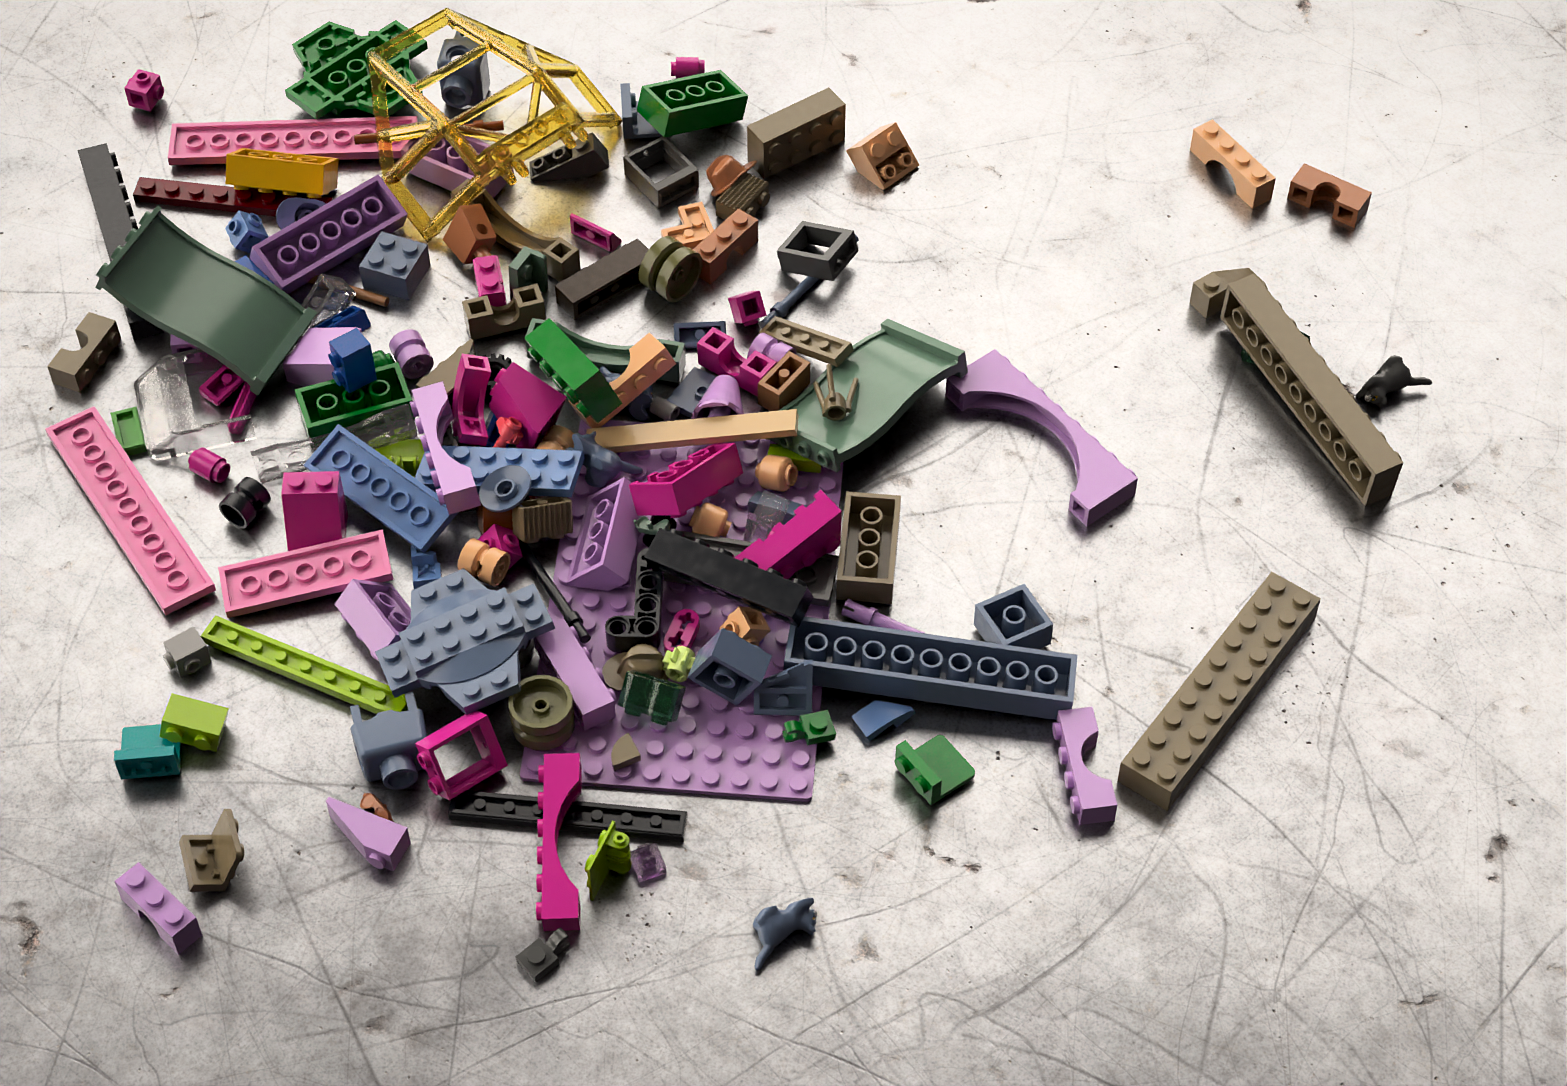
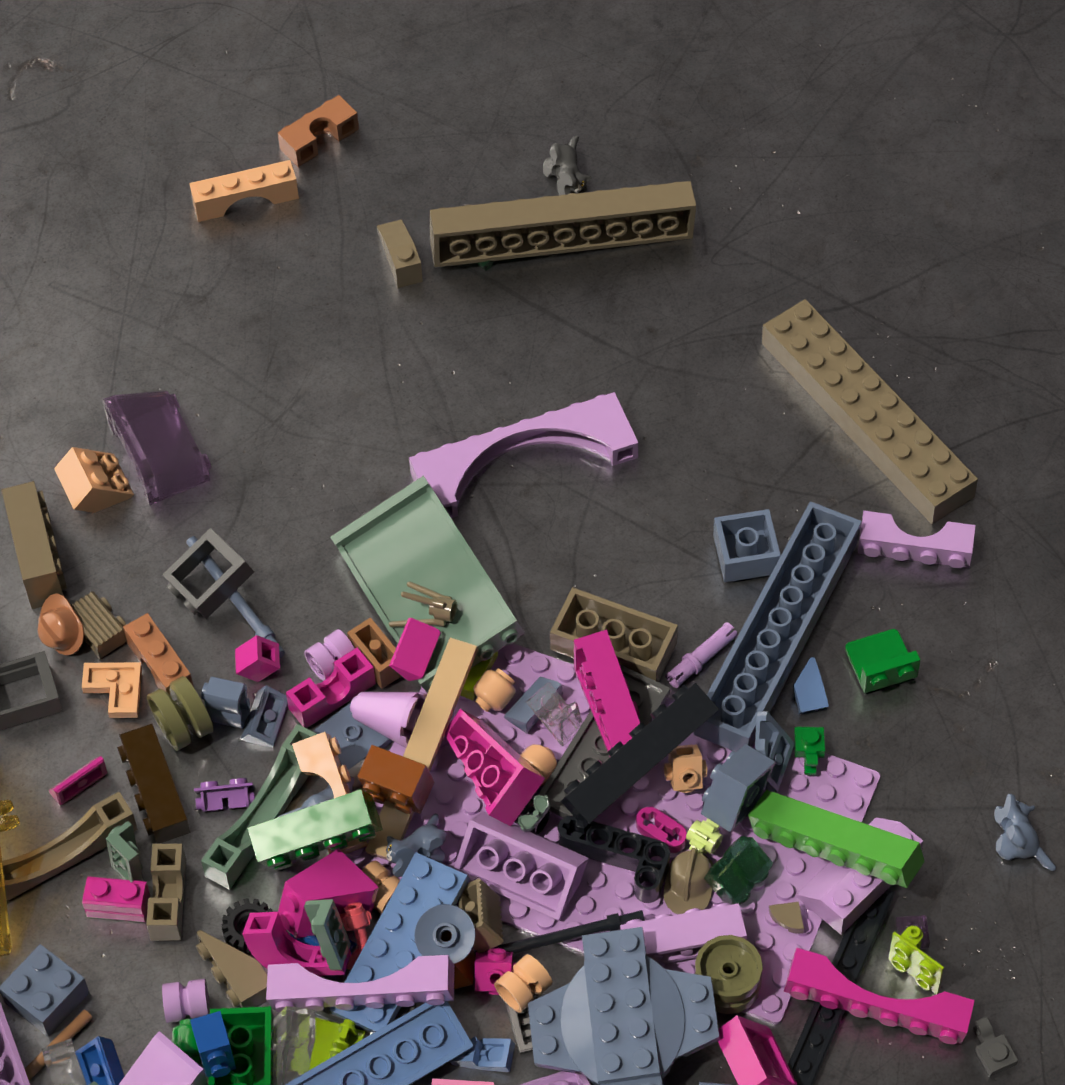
camera: 70 degrees left, 5 degrees up
nougat torso [443,204,496,264] -> none
dark tan plate [759,316,854,367] -> none
none -> clear purple windscreen [102,390,212,505]
none -> medium lavender hinge [194,778,255,812]
none -> sand blue brick [201,676,250,729]
none -> sand green bracket [304,899,351,970]
none -> dark orange brick [357,745,435,814]
none -> dark pink slope [389,618,441,681]
none -> bright green brick [748,789,925,888]
none -> lavender slope [796,817,923,935]

